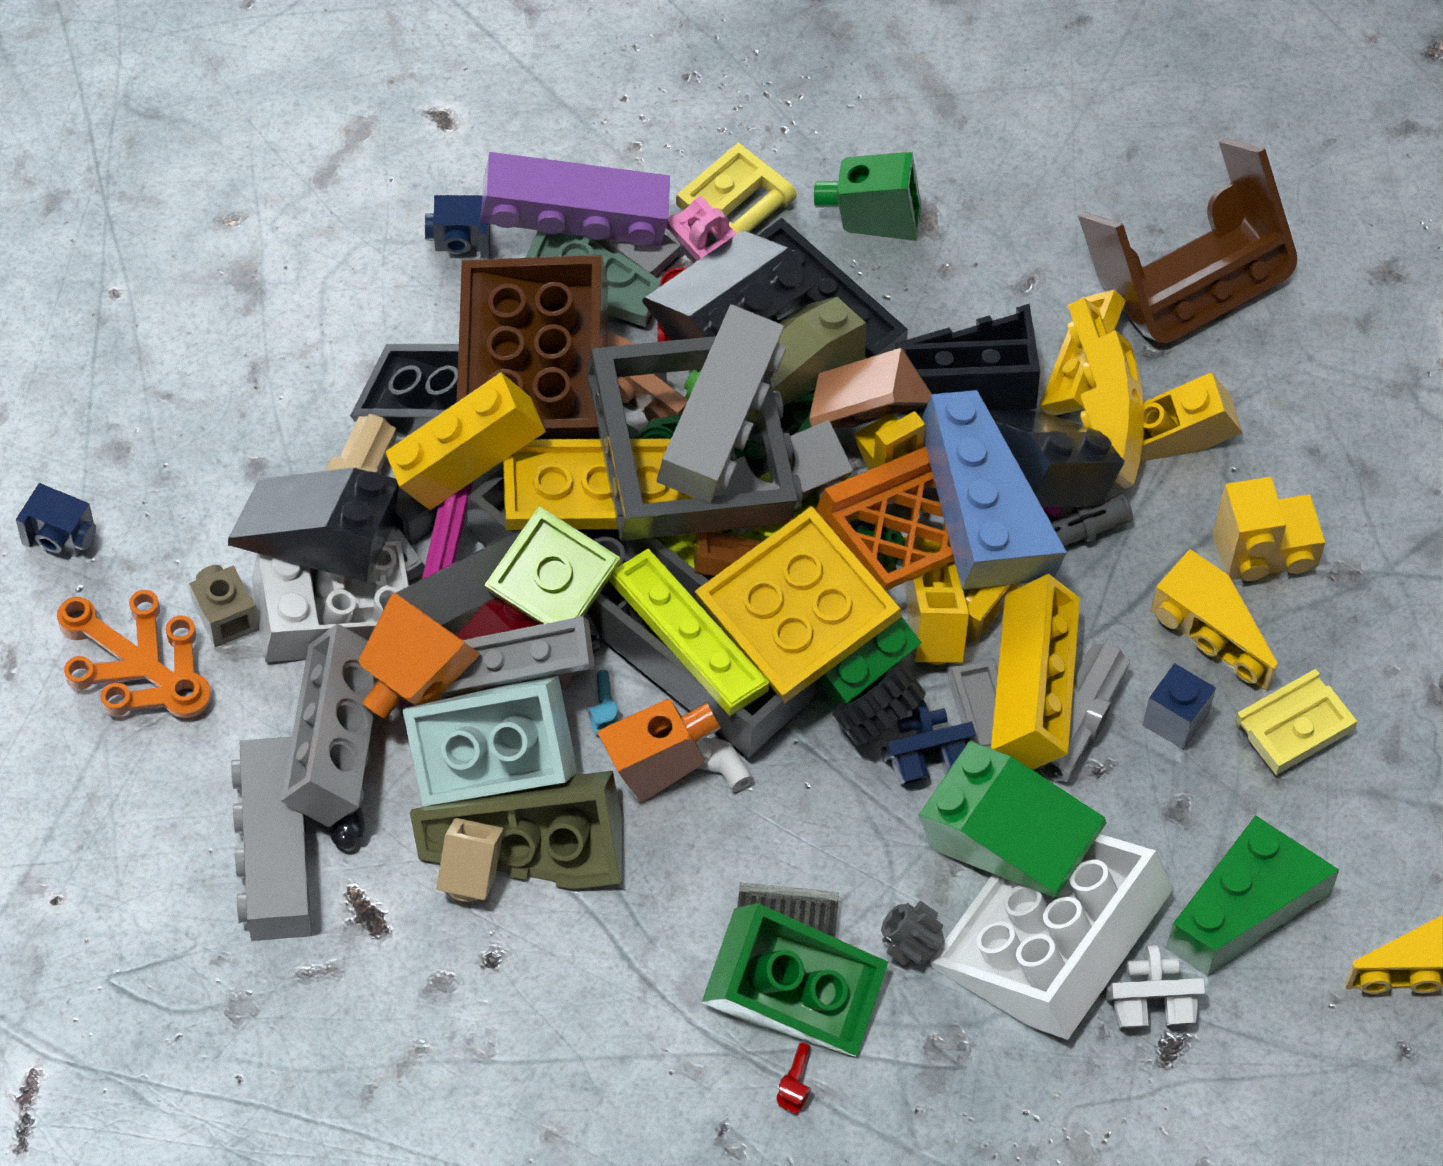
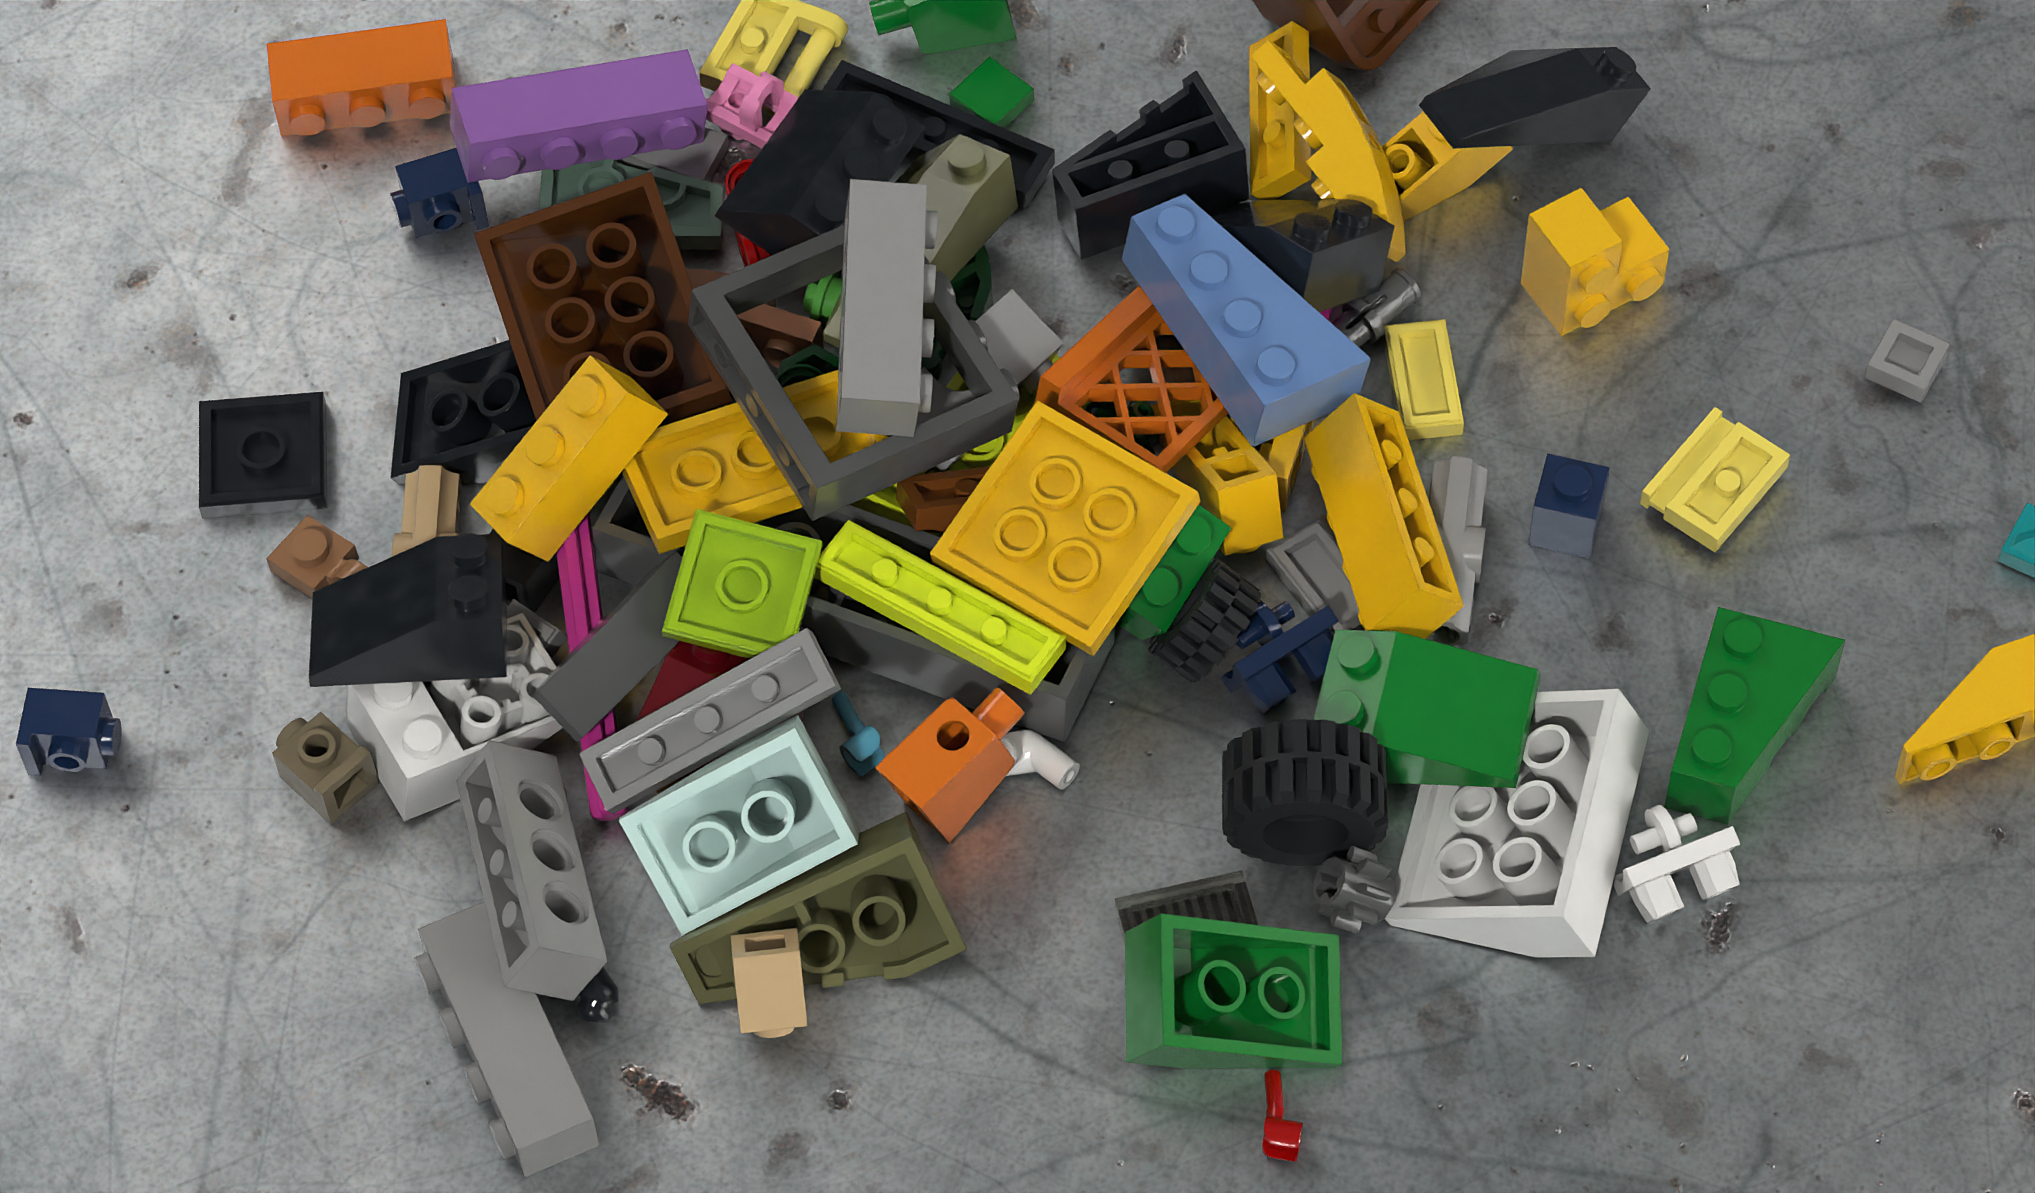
camera: 15 degrees left, 0 degrees up
orange plant [57,590,211,719] -> none
orange torso [359,592,480,720] -> none
nougat slope [809,348,931,428] -> none
yellow slope [855,411,925,470] -> none
yellow slope [1150,549,1278,691] -> none
none -> black tile [199,392,328,518]
none -> orange brick [266,19,457,137]
none -> medium nougat plate [266,515,368,598]
none -> green tile [949,57,1034,128]
none -> black tyre [1222,719,1388,866]
none -> light yellow tile [1383,319,1464,441]
none -> black wedge [1419,47,1651,149]

